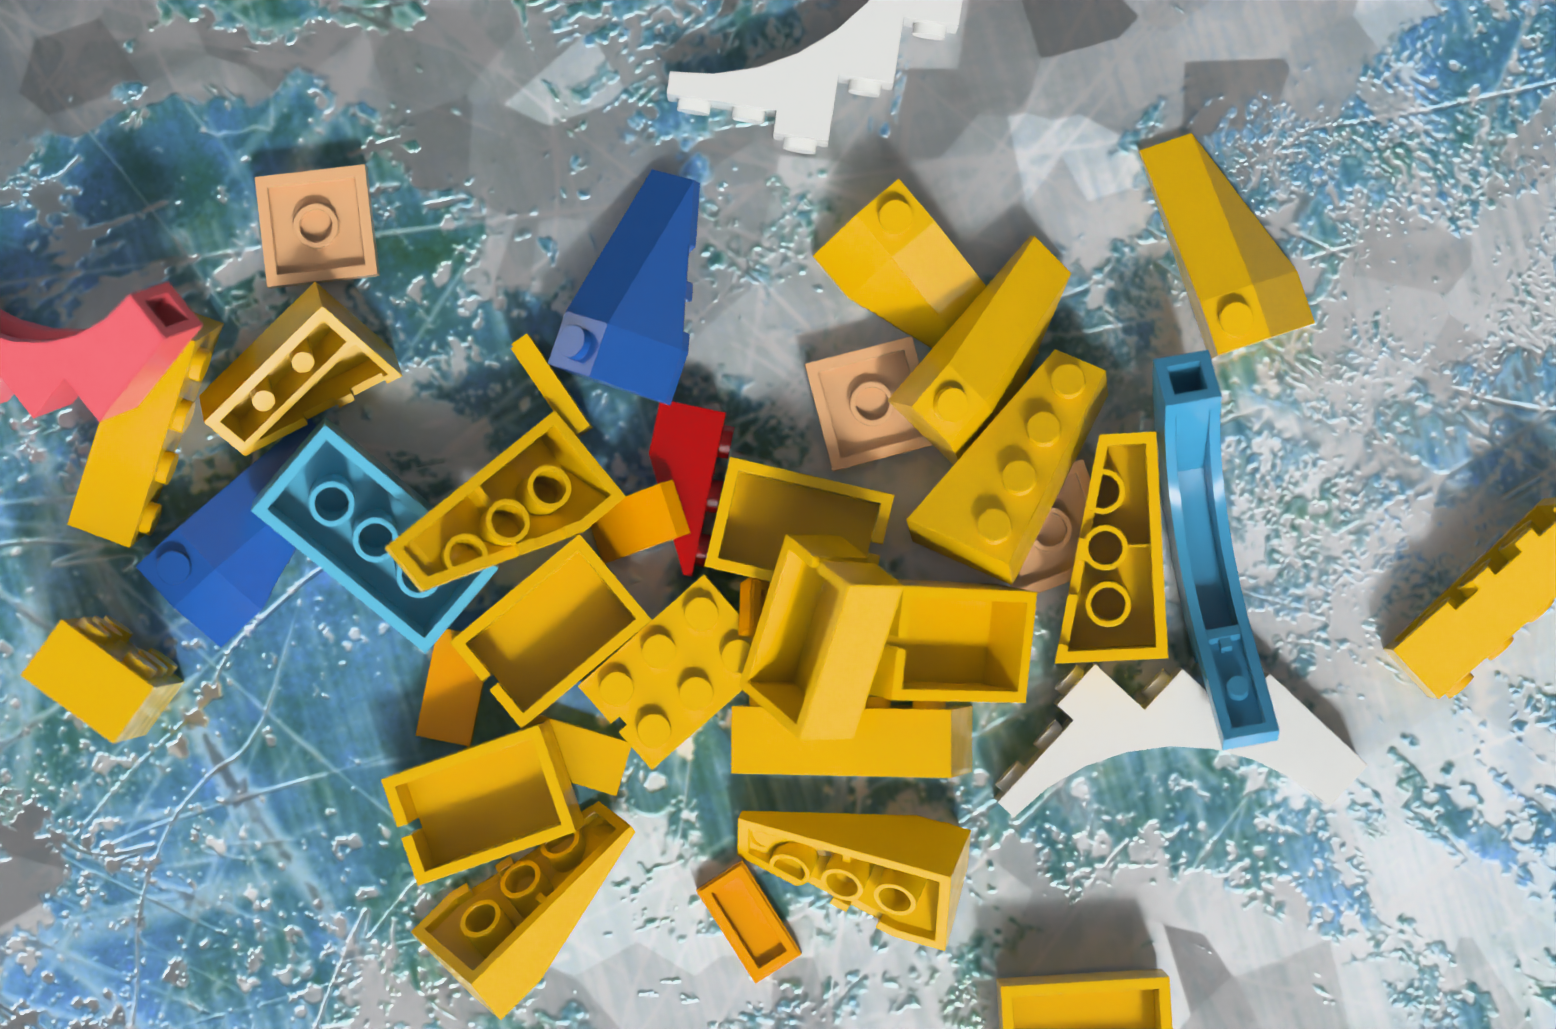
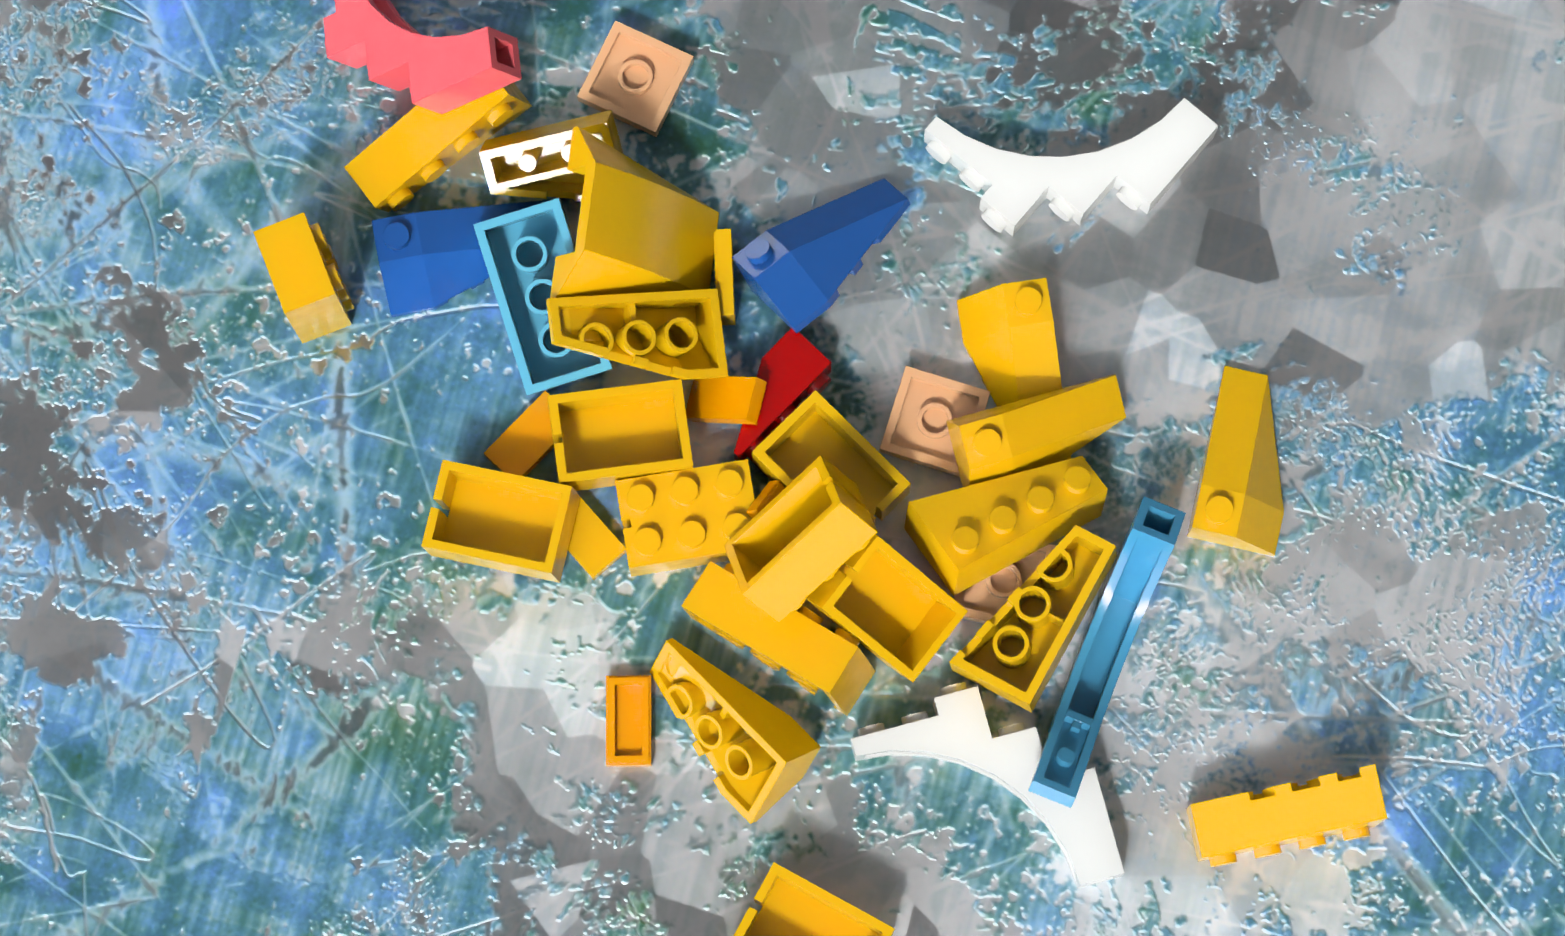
camera: 35 degrees right, 10 degrees down
yellow wedge [411,801,635,1020] -> none
none -> yellow wedge [550,126,719,298]

